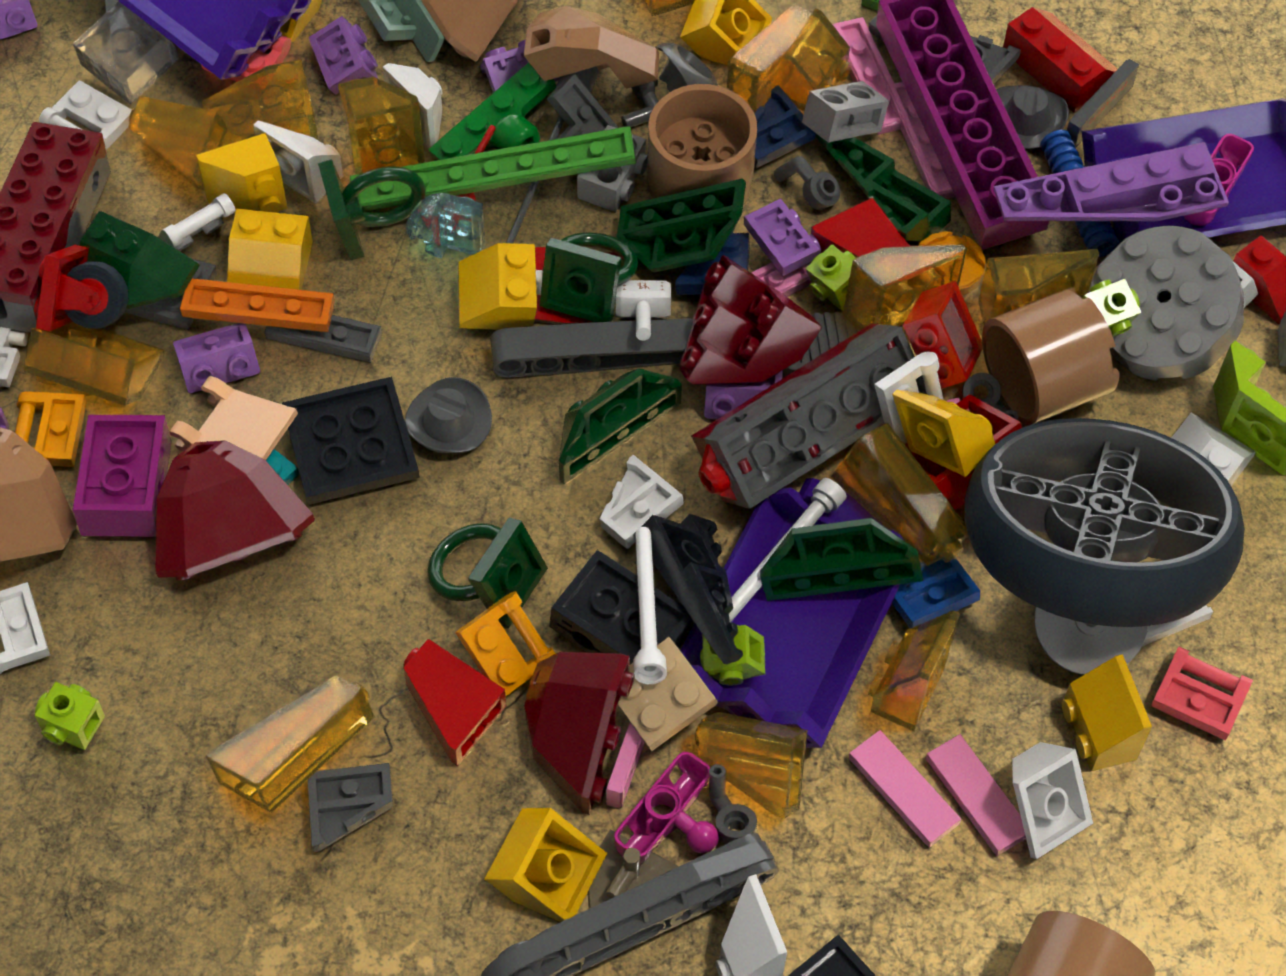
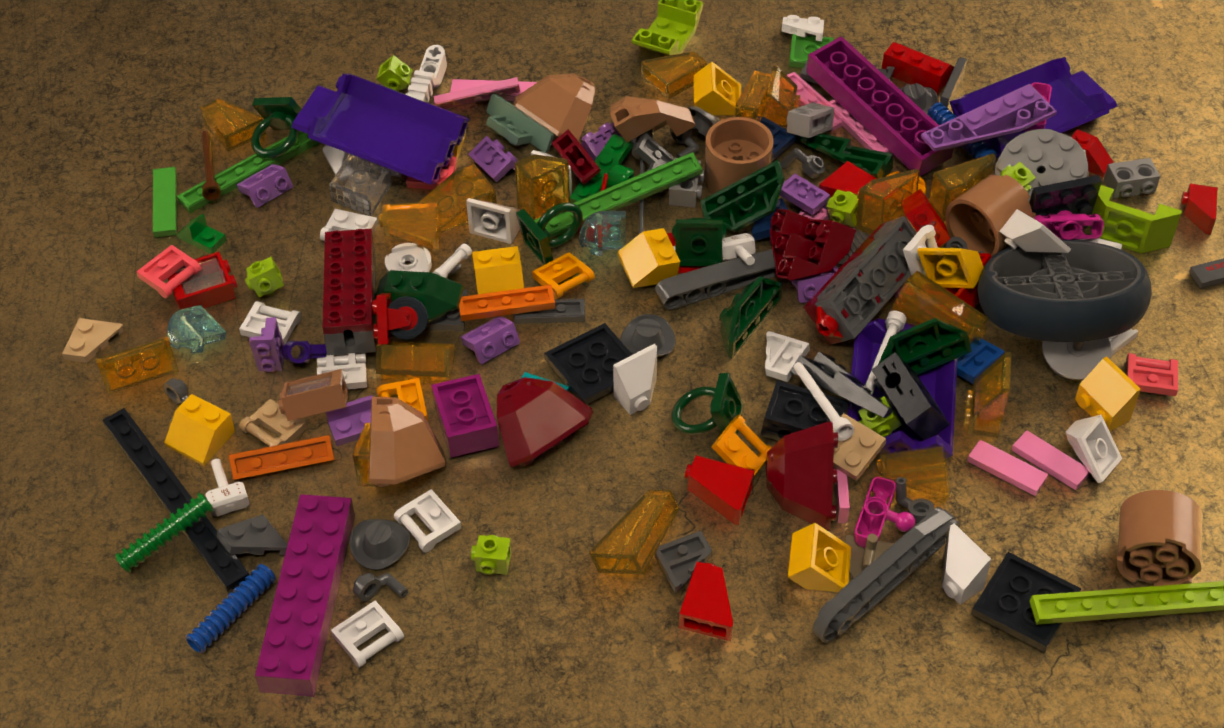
camera: 15 degrees left, 10 degrees down
light nougat flag [169,376,298,460] -> none
yellow slope [196,133,288,213] -> none
none -> white plate [385,243,432,273]
none -> light orange plate [532,252,595,300]
none -> dark red slope [552,129,601,184]
none -> white slope [613,344,657,415]
none -> red slope [679,561,733,642]
none -> black piece [872,352,950,440]
none -> white slope [999,209,1071,253]
none -> black plate [1029,175,1102,229]
none -> dark pink piece [1034,210,1104,240]

